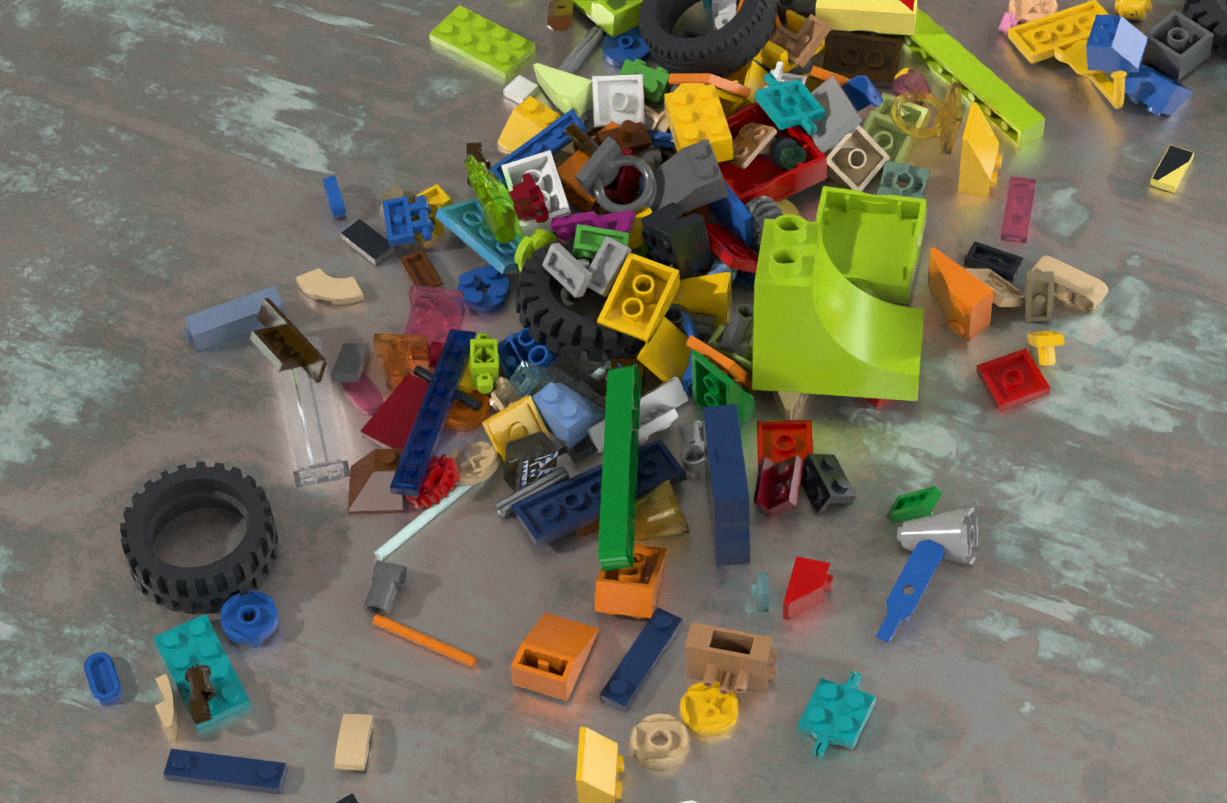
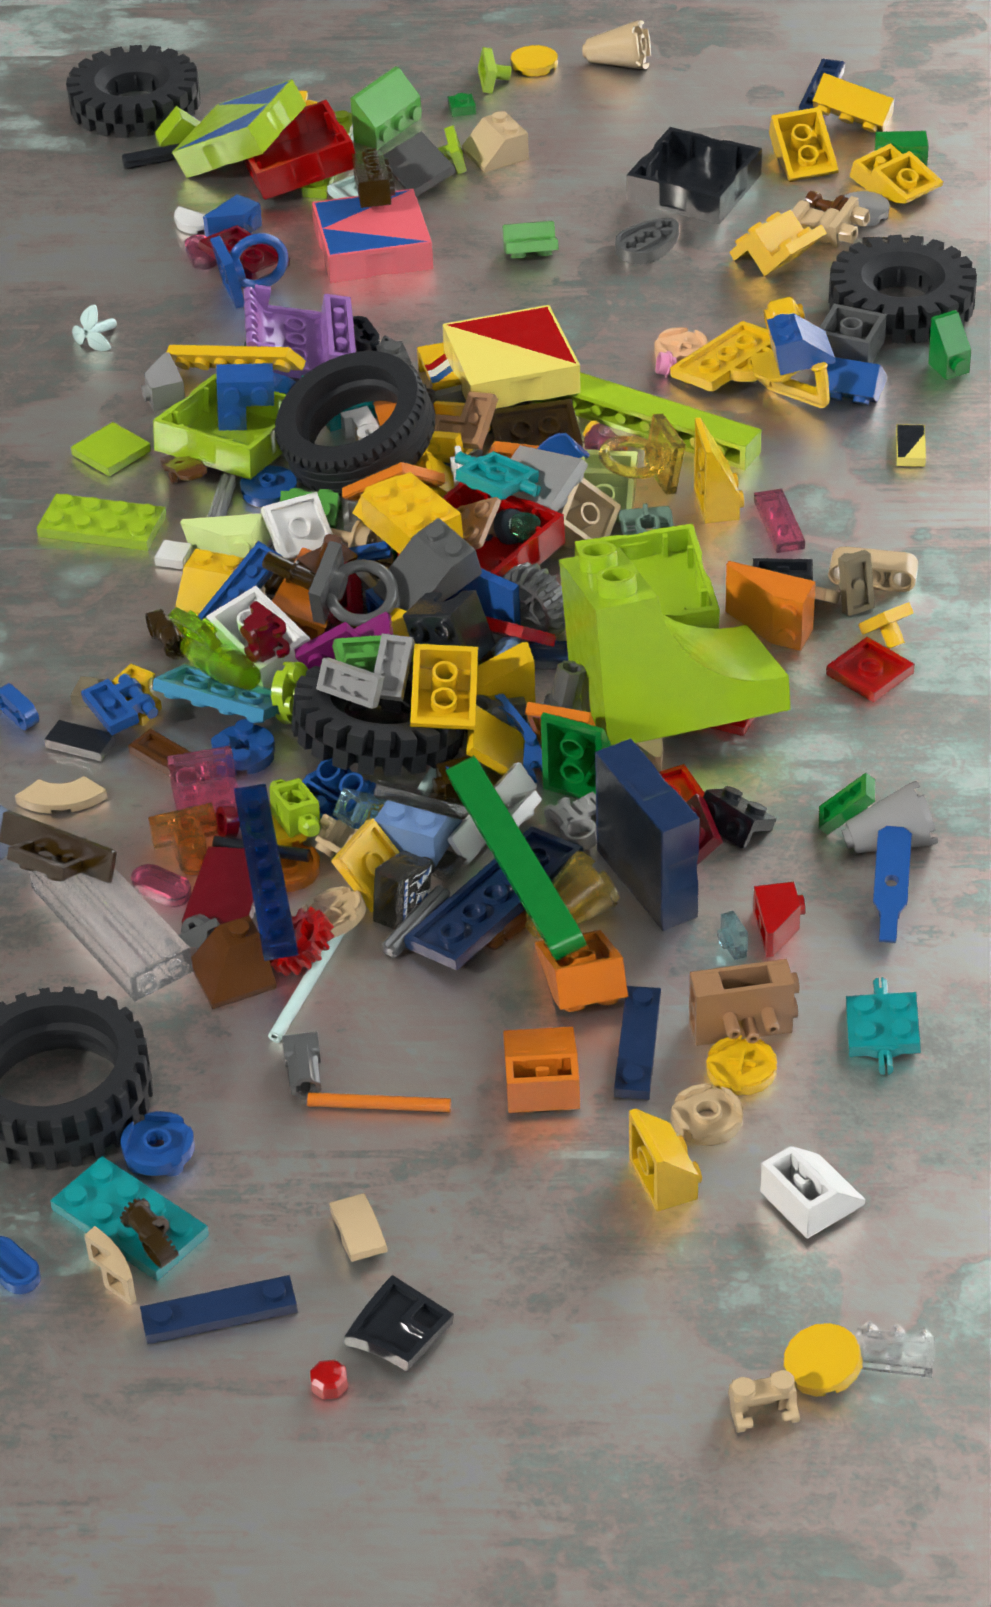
camera: 25 degrees left, 10 degrees down
dark grey tile [331,343,370,382] -> none
none -> dark grey piece [169,914,219,950]

